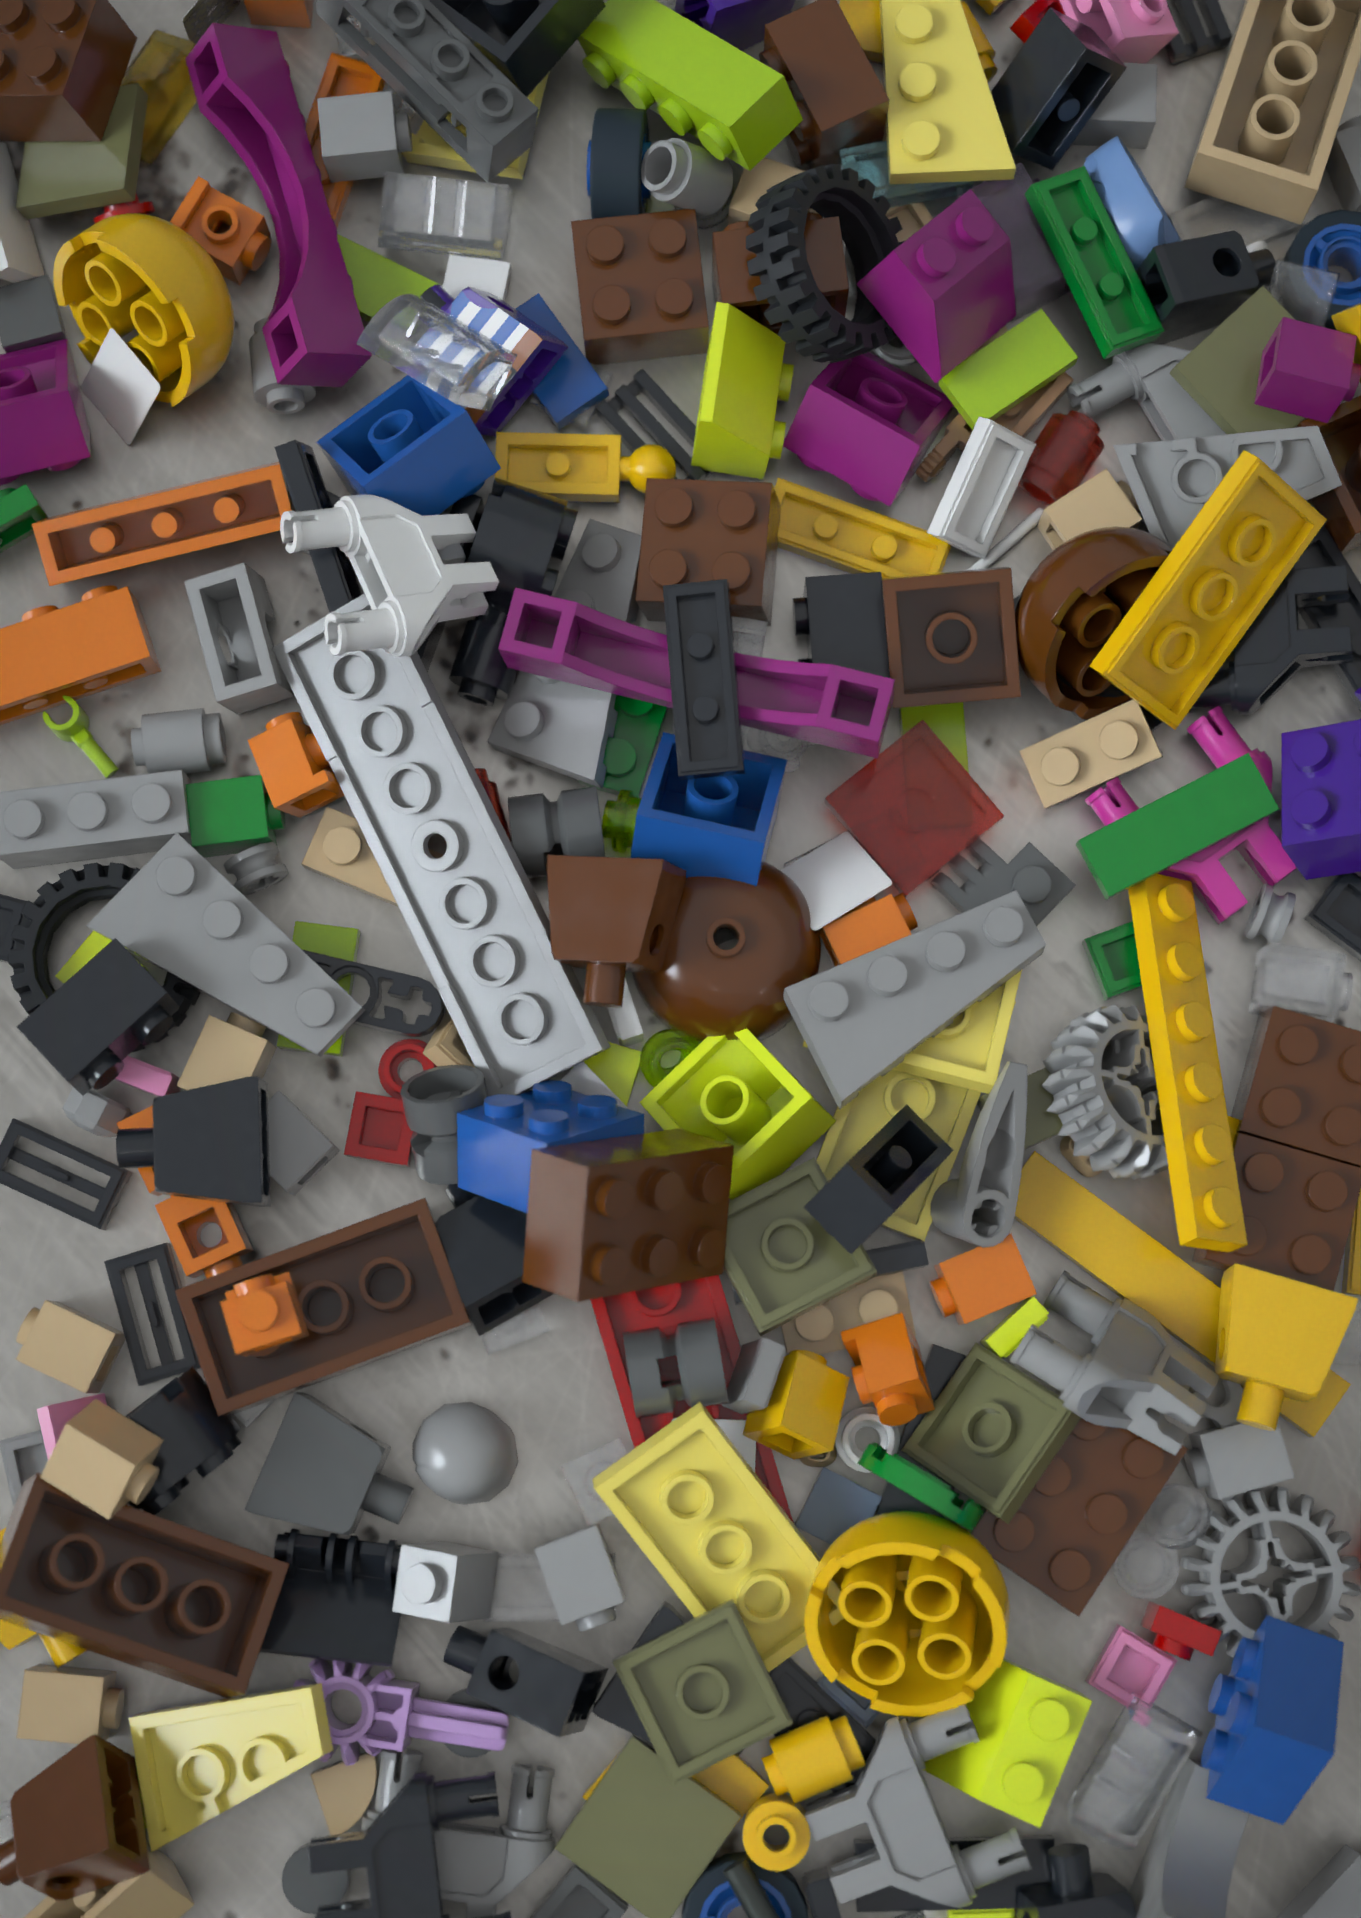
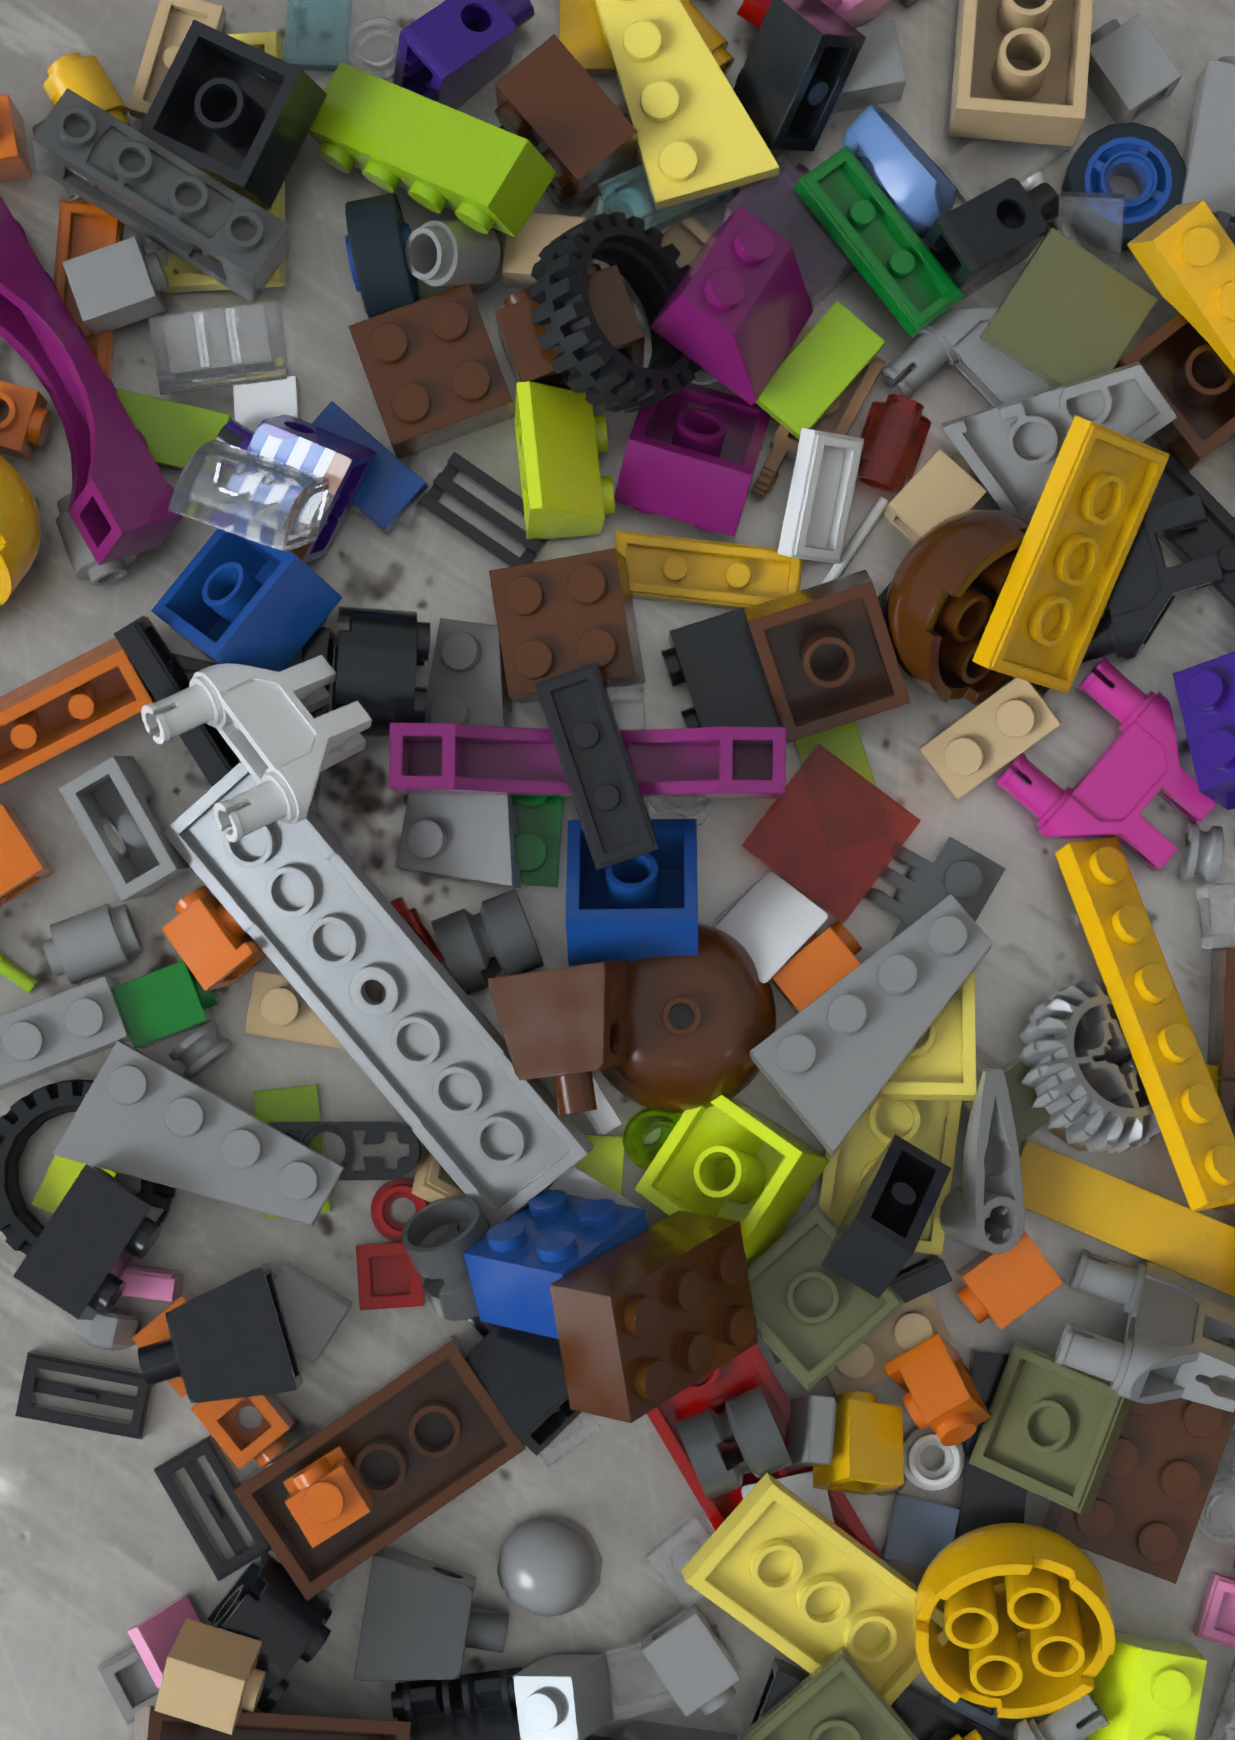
camera: 15 degrees left, 5 degrees up
tan brick [16,1300,126,1394] -> none
tan brick [176,1012,277,1091] -> none
black brick [449,608,517,706] -> none
yellow plate [495,432,676,502] -> none
clear neon green plate [602,789,642,853] -> none
green tile [857,1442,984,1532] -> none
neon yellow tile [980,1296,1049,1358] -> none
green tile [1076,753,1279,900] -> none
green tile [1082,921,1142,1001] -> none
magenta brick [1254,317,1361,423] -> none

